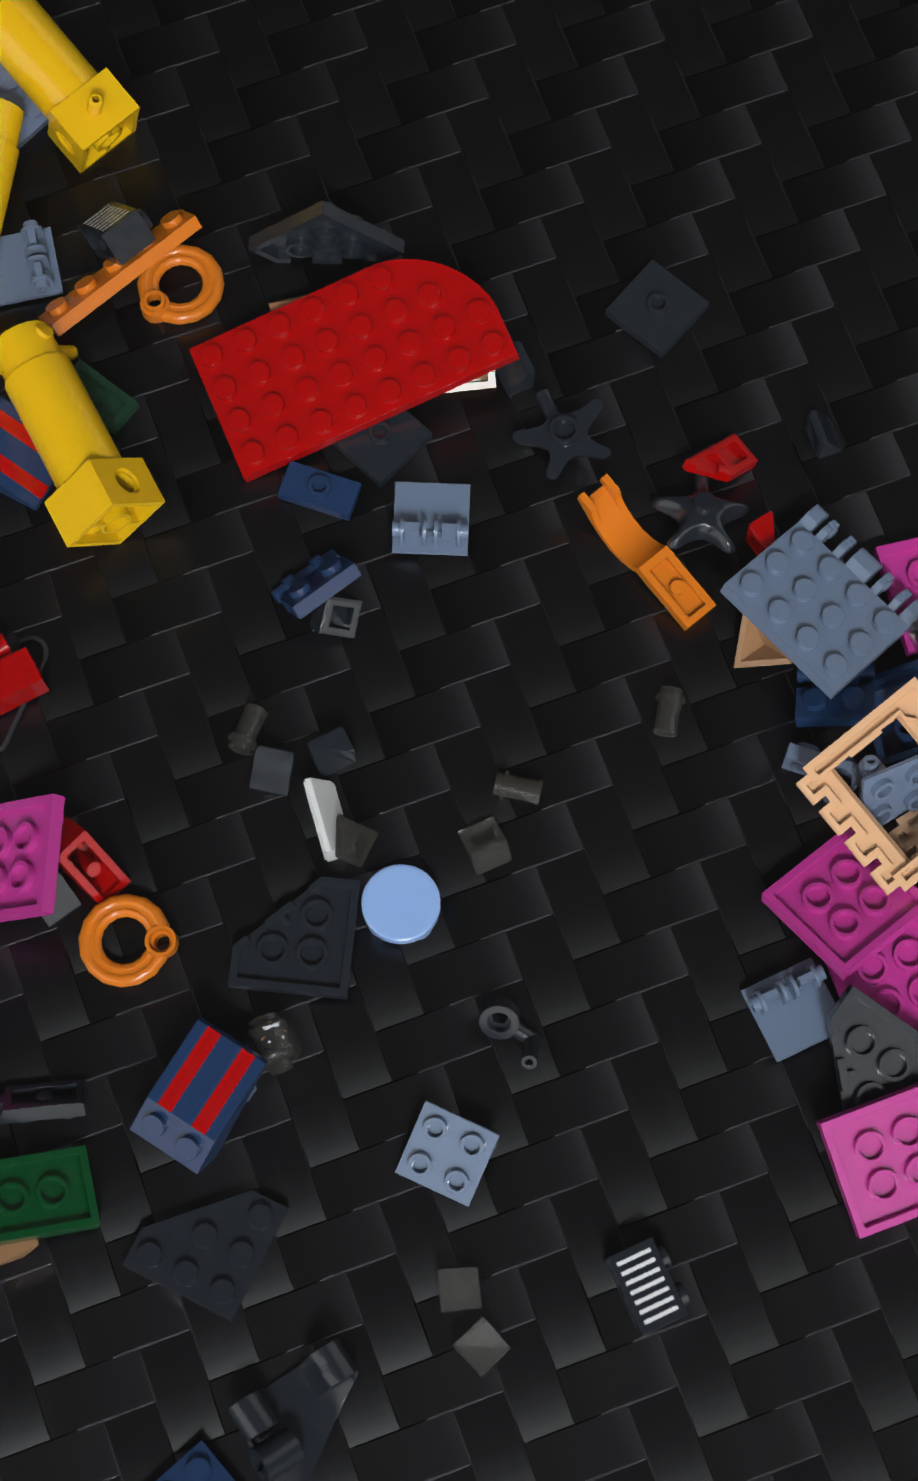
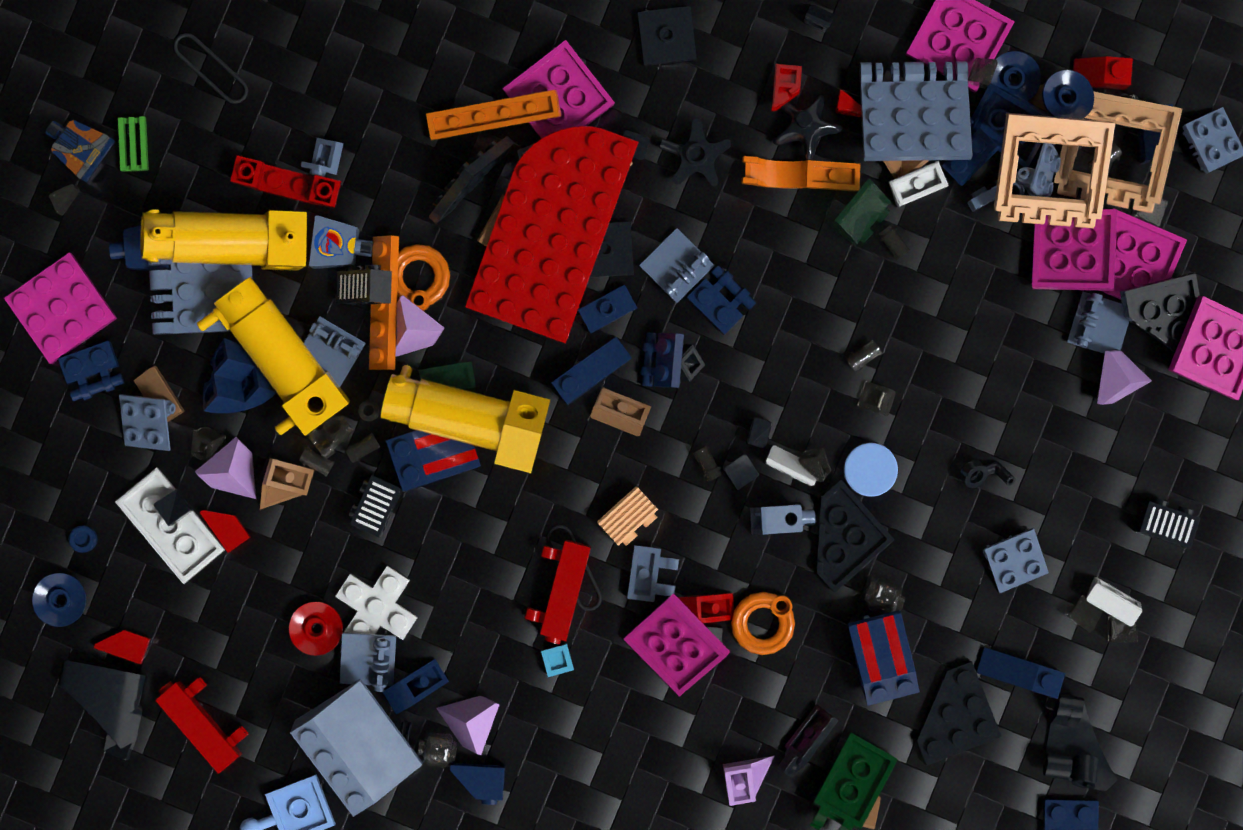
camera: 50 degrees left, 15 degrees up
none -> red slope [230,156,341,208]
none -> sand blue bracket [301,138,343,177]
none -> sand blue torso [309,216,373,269]
none -> lavender slope [395,295,444,357]
none -> orange plate [426,90,561,140]
none -> dark pink plate [503,40,615,139]
none -> dark blue slope [552,337,632,405]
none -> medium nougat slope [590,387,651,436]
none -> light nougat brick [597,486,658,546]
none -> sand blue plate [627,545,679,602]
none -> dark blue plate [687,265,756,335]
none -> sand blue torso [750,505,815,535]
none -> clear green slope [831,179,891,246]
none -> white slope [889,161,949,208]
none -> dark blue slope [976,647,1065,699]
none -> white slope [1086,577,1142,626]
none -> lavender slope [1097,350,1152,405]

